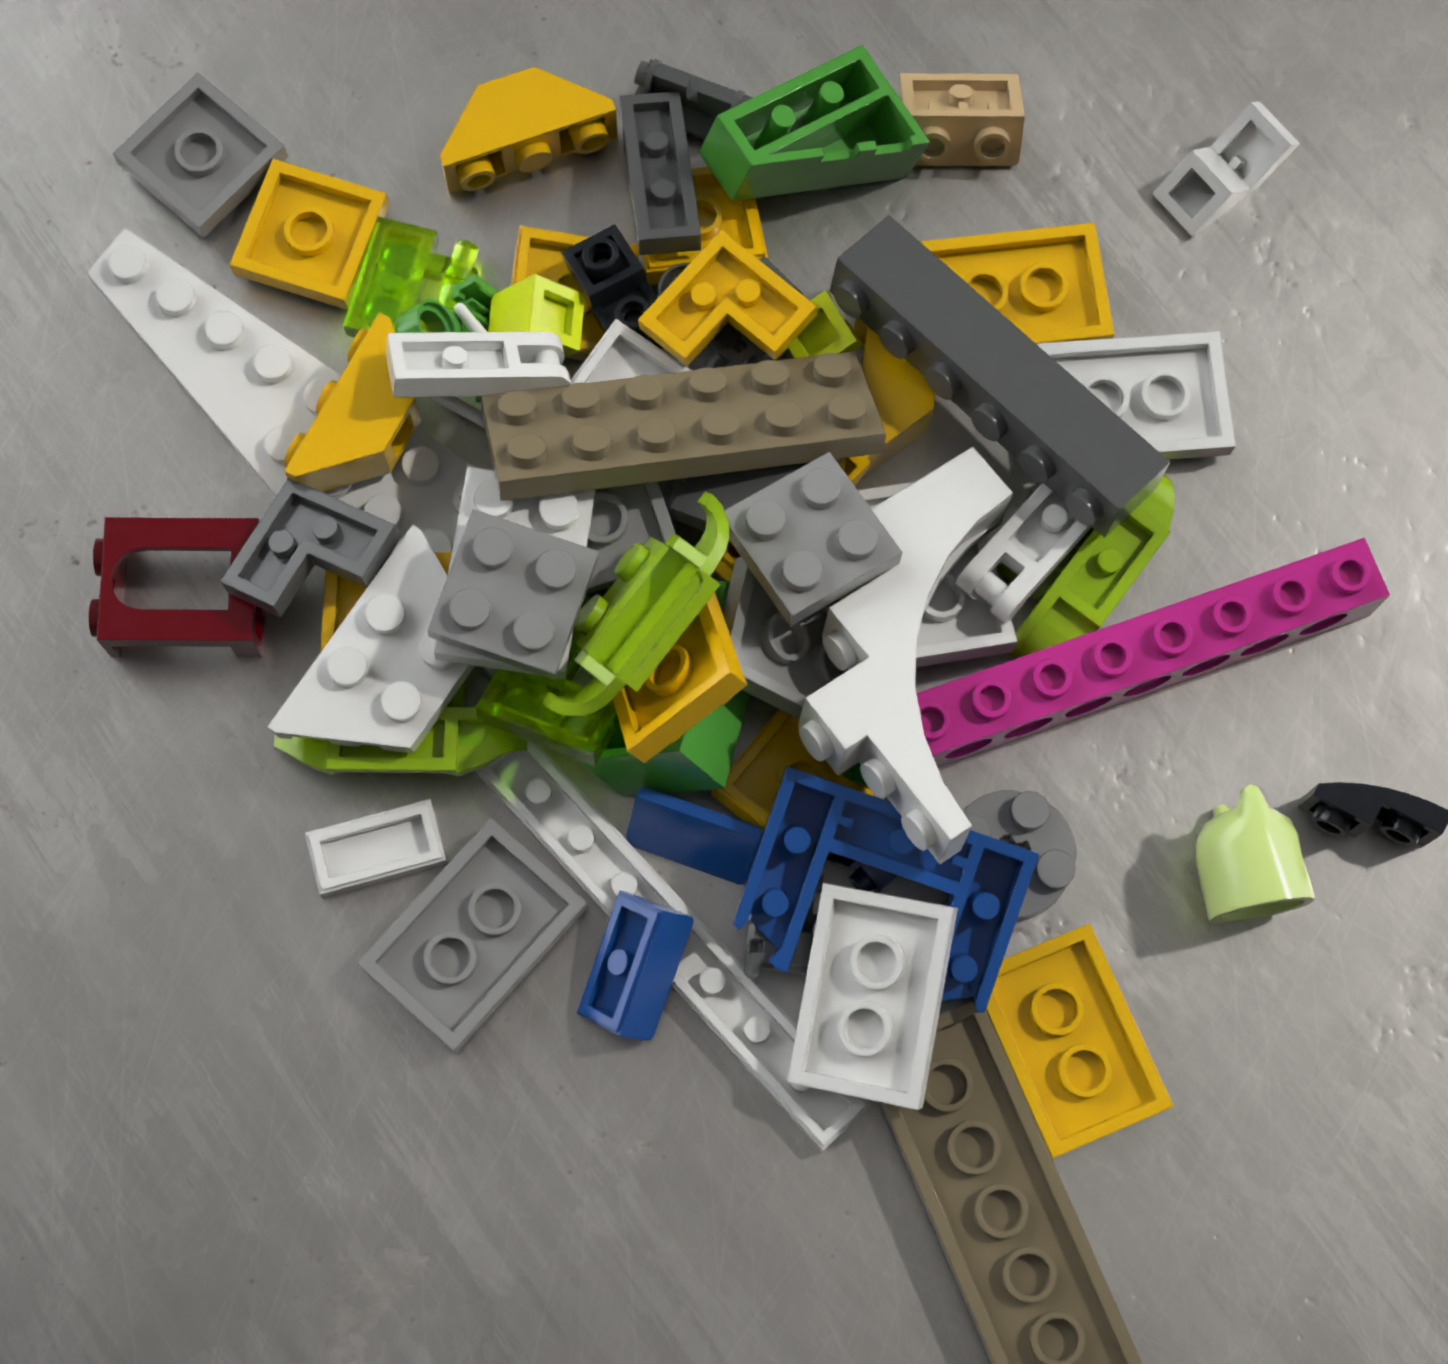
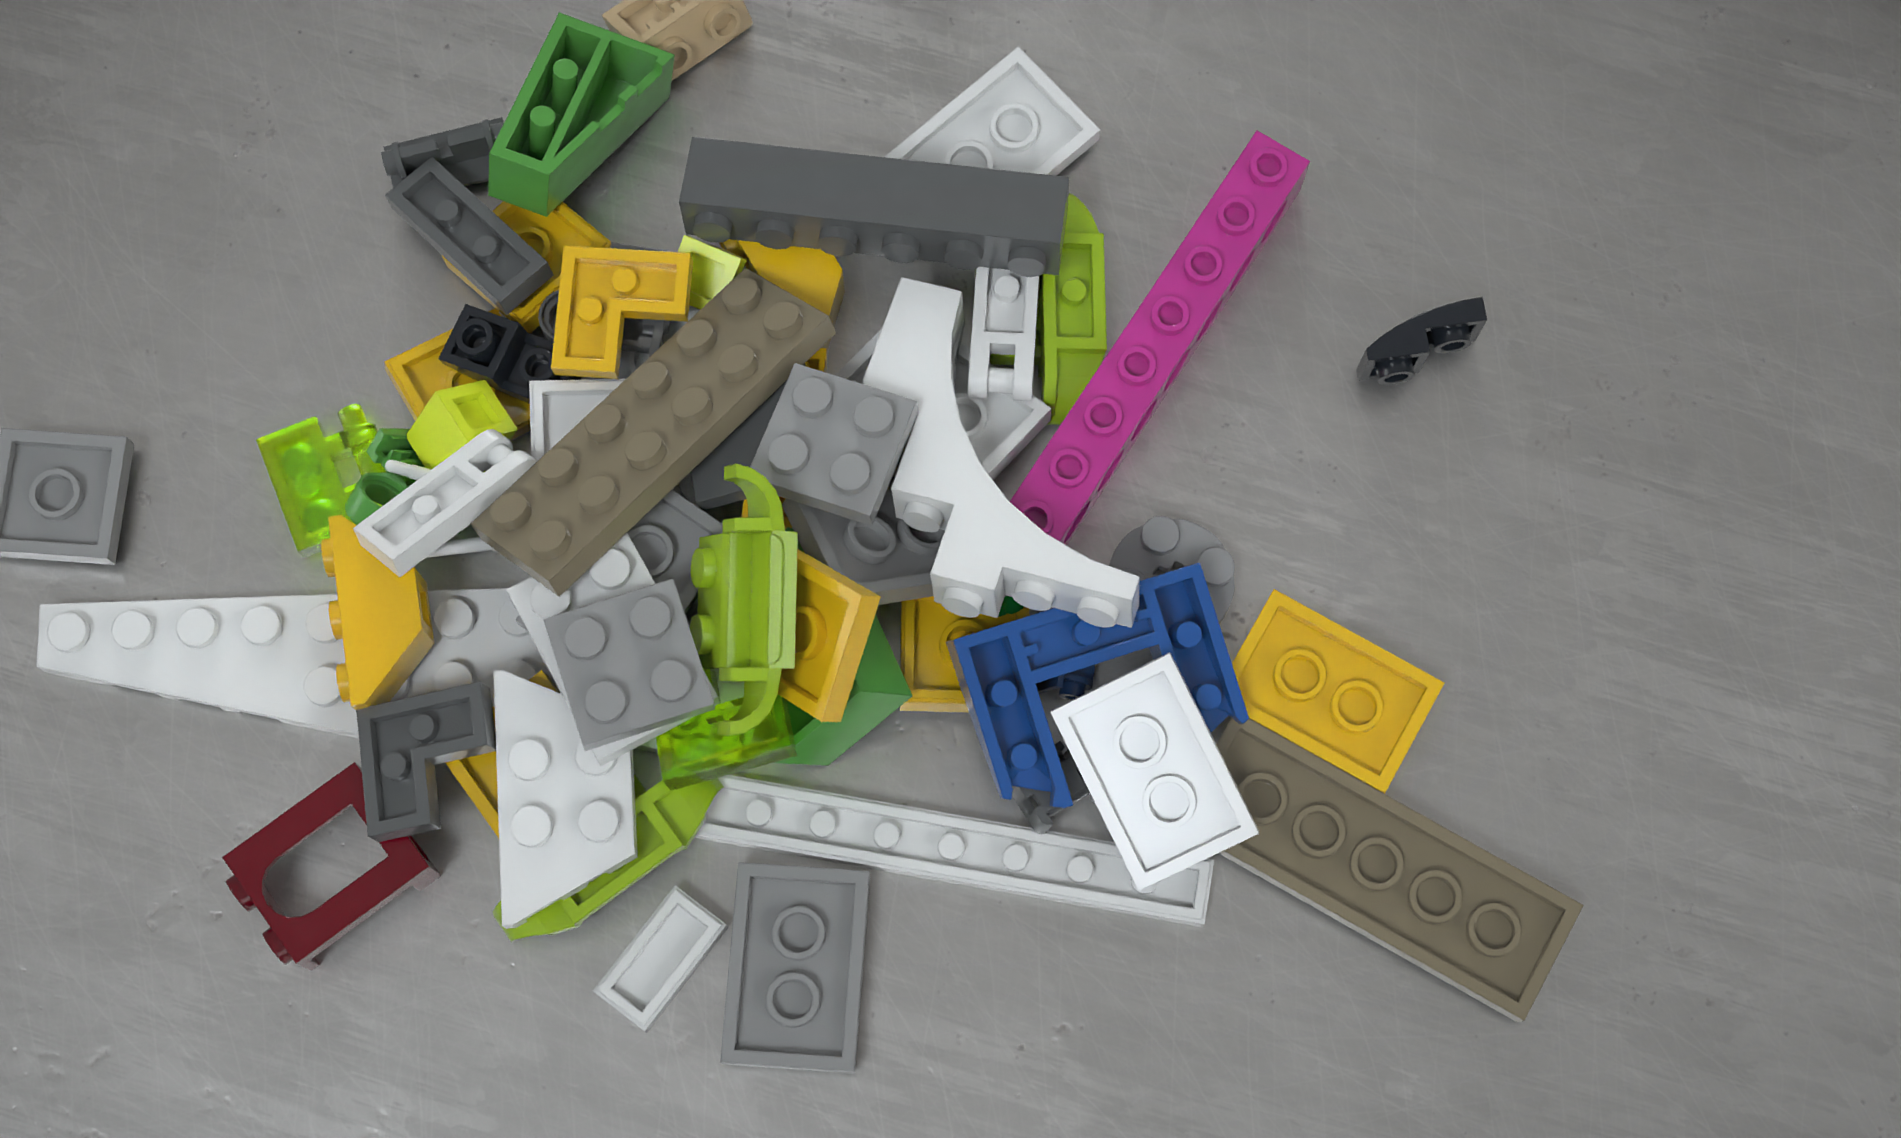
camera: 35 degrees left, 0 degrees up
yellow plate [229,159,389,310] -> none
yellow slope [439,67,618,194] -> none
blue slope [577,890,693,1041] -> none
blue slope [626,786,762,885] -> none
yellow plate [920,222,1115,344] -> none
yellowish green piece [1194,784,1316,924] -> none

